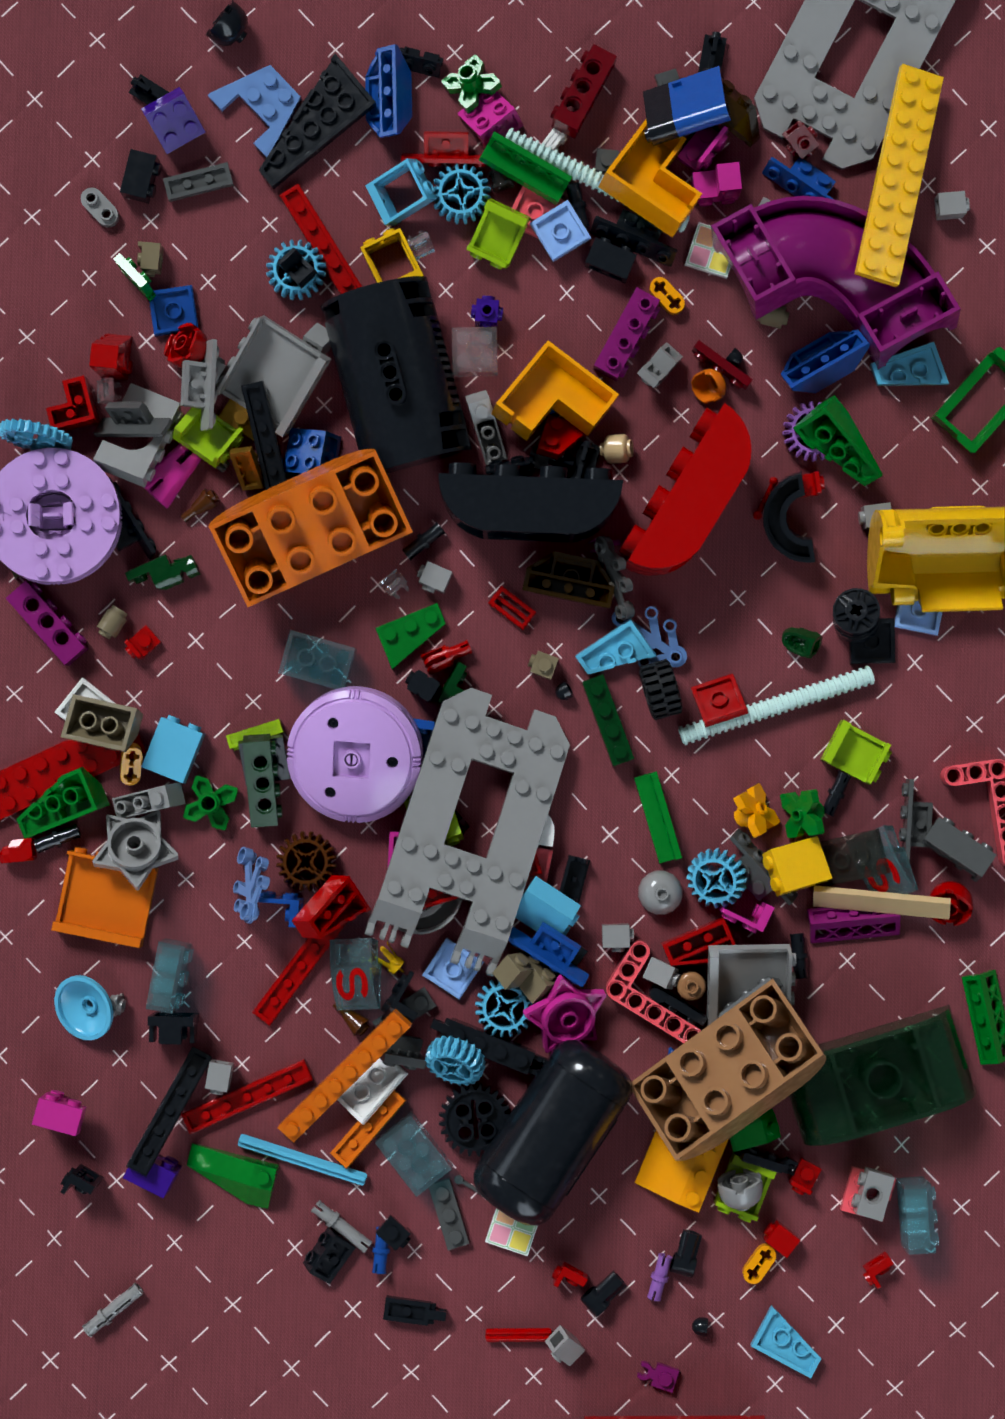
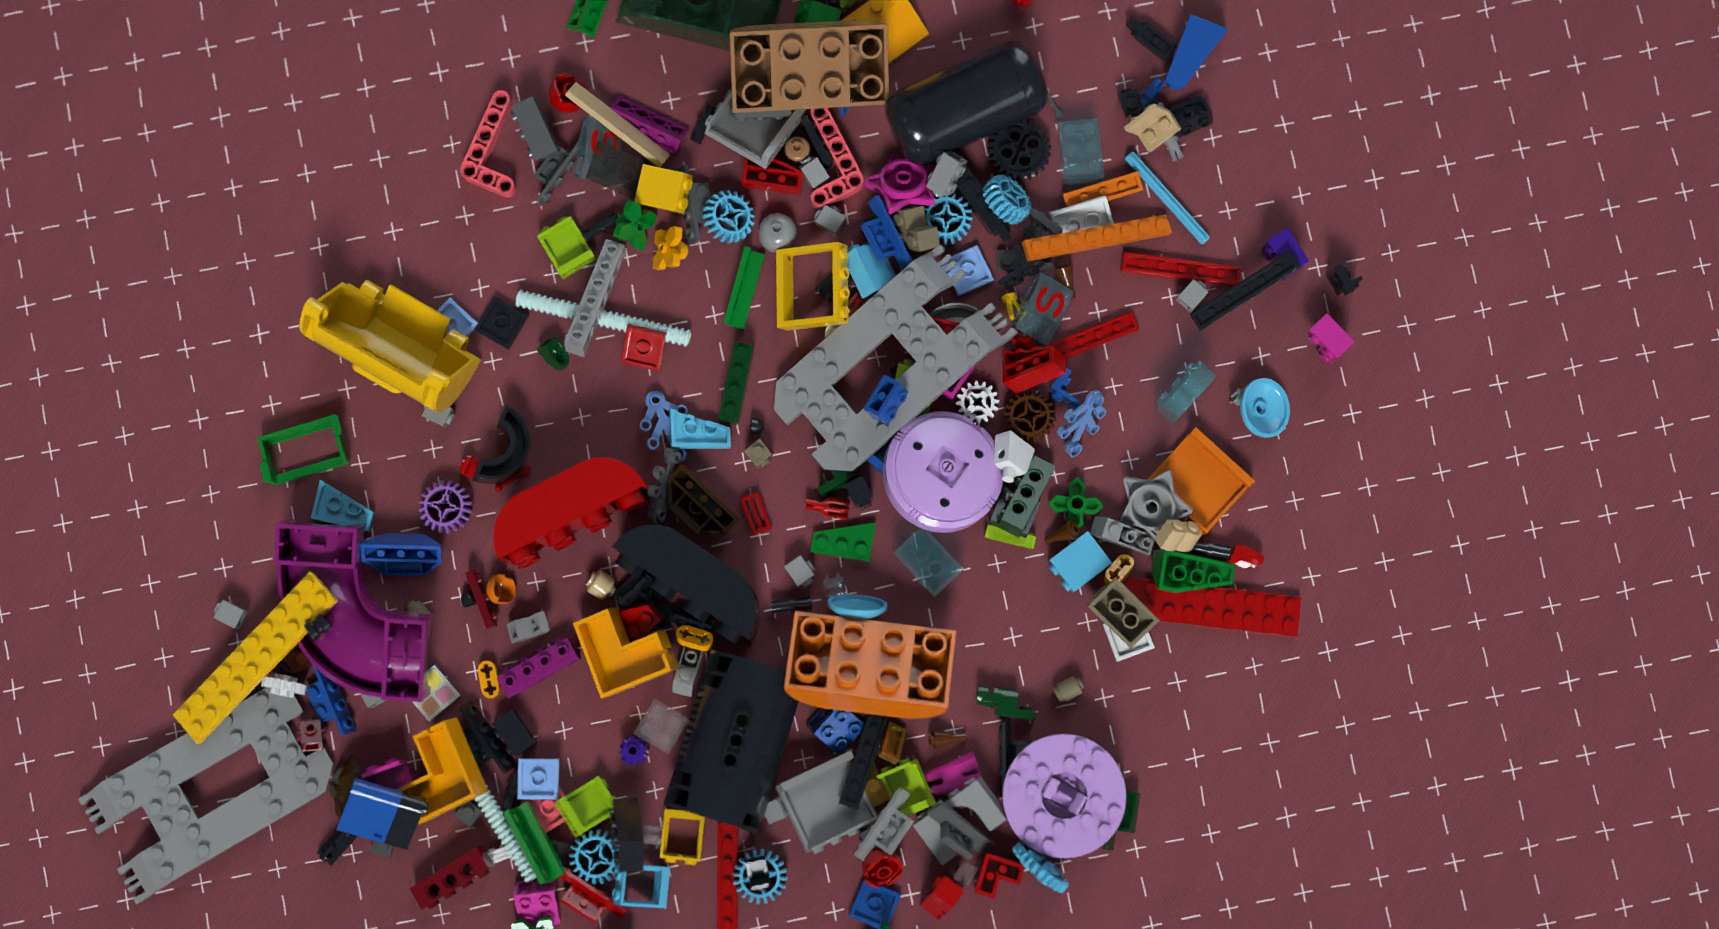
camera: 150 degrees left, 5 degrees down
magenta brick [6,580,89,666] -> none
light grey pin [82,1282,144,1337] -> none
red bracket [124,625,162,660] -> none
black panel [148,1012,199,1045] -> none
green wedge [187,1143,279,1209] -> none
dark grey plate [428,1178,469,1250] -> none
tile [485,1208,538,1256] -> none
black tyre [639,659,682,720] -> none
dark pink brick [691,162,742,207] -> none
dark pink bracket [718,901,774,934] -> none
green wedge [793,395,883,486] -> none
black wheel [833,588,880,643] -> none
none -> white gear [261,673,306,698]
none -> reddish brown bracket [279,649,312,677]
none -> black wheel [304,613,332,641]
none -> light grey brick [564,239,626,357]
none -> black brick [609,798,644,872]
none -> light orange beam [676,625,713,651]
none -> yellow window [776,242,850,330]
none -> medium azure dish [827,594,888,620]
none -> blue brick [864,375,909,425]
none -> light grey brick [926,151,967,197]
none -> white gear [956,381,999,425]
none -> white torso [994,430,1035,483]
none -> red tile [1011,334,1035,351]
none -> reddish brown cone [1044,521,1080,544]
none -> tan bracket [1124,104,1181,152]
none -> tan brick [1154,519,1202,553]
none -> blue slope [1165,15,1228,91]

